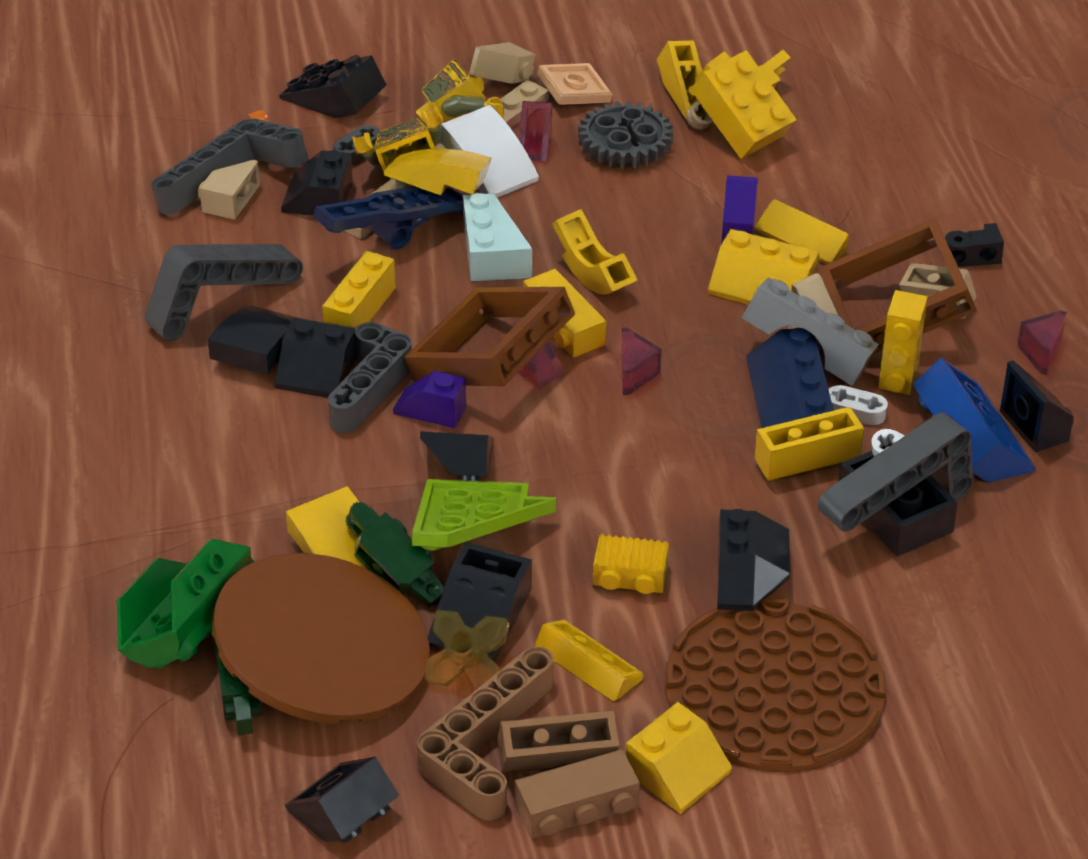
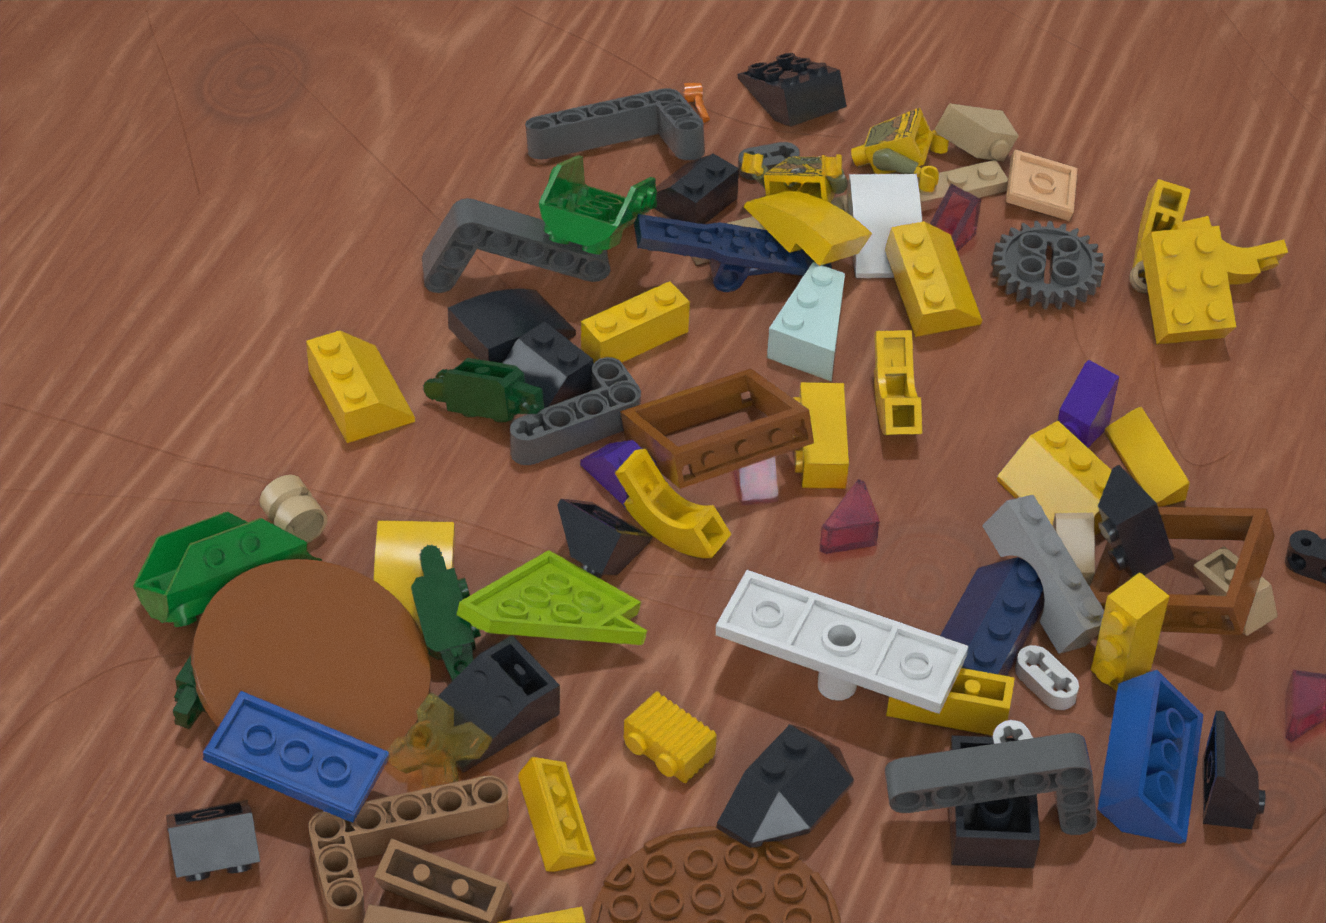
camera: 30 degrees right, 5 degrees up
tan slope [198,160,260,220] -> none
none -> blue tile [203,691,389,823]
none -> tan wheel [259,475,327,543]
none -> yellow slope [306,331,415,443]
none -> dark green hinge [422,358,544,423]
none -> green slope [538,155,657,254]
none -> yellow arch [615,449,732,558]
none -> white plate [716,570,968,714]
none -> yellow slope [885,221,982,337]
none -> black slope [1098,465,1175,578]

